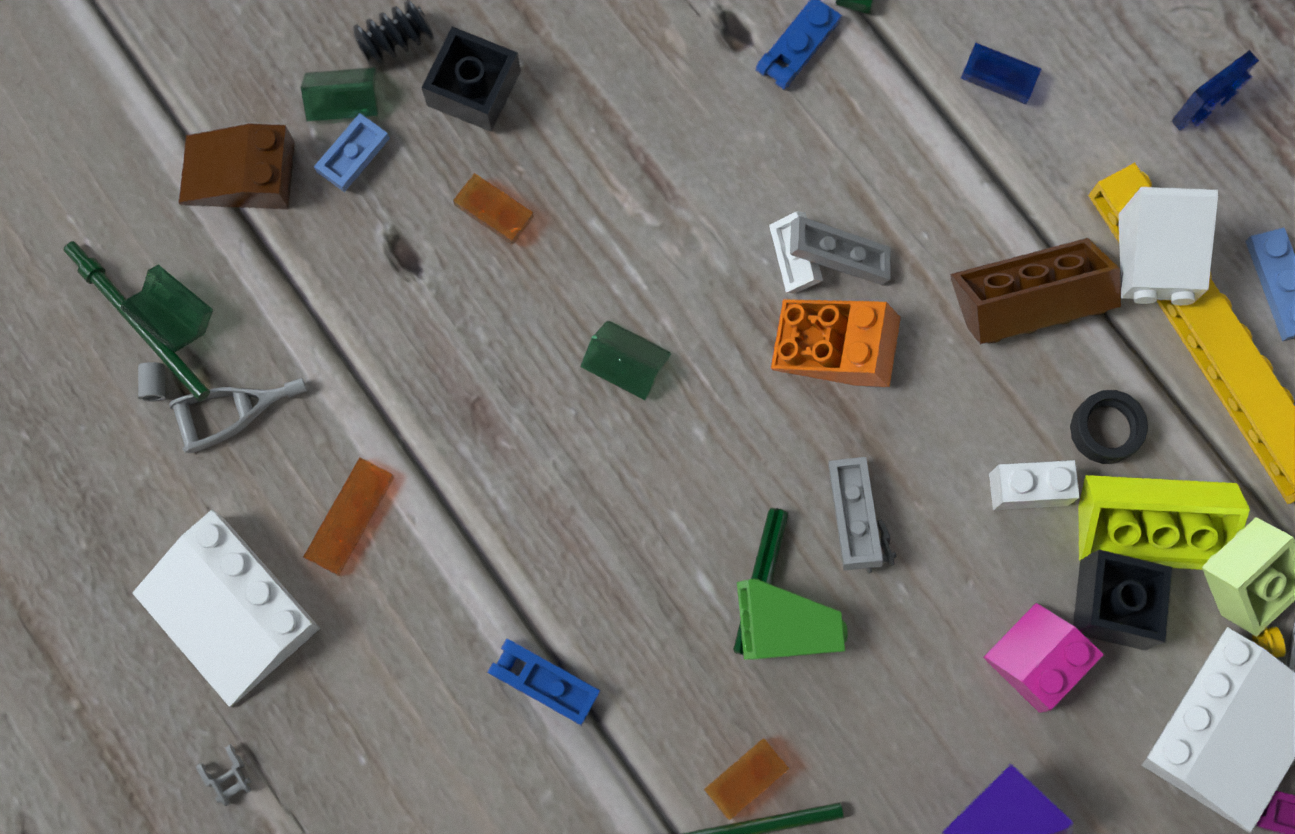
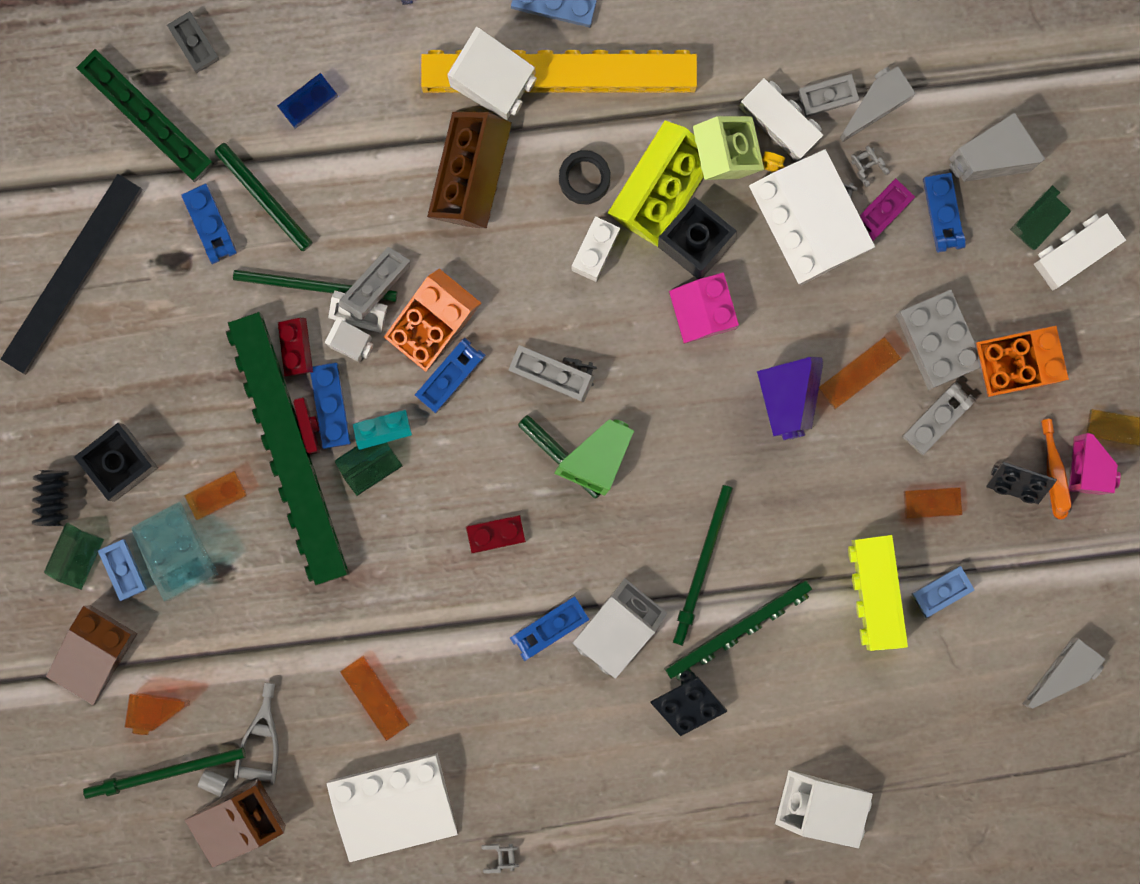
camera: 60 degrees left, 10 degrees up
clear green panel [120,264,213,352] -> none
clear orange plate [703,738,789,821] -> none
none -> clear orange slope [125,692,190,735]
none -> clear light blue slope [131,502,219,601]
none -> slope [185,778,286,868]
none -> dark green axle [214,143,313,251]
none -> dark green brick [226,312,350,586]
none -> dark green bar [233,270,398,302]
none -> dark red plate [278,318,313,377]
none -> dark red plate [293,397,320,455]
none -> blue plate [310,363,351,449]
none -> white slope [325,318,374,362]
none -> teal plate [353,410,412,450]
none -> blue plate [415,338,486,414]
none -> dark red plate [466,515,526,554]
none -> slope [572,578,667,679]

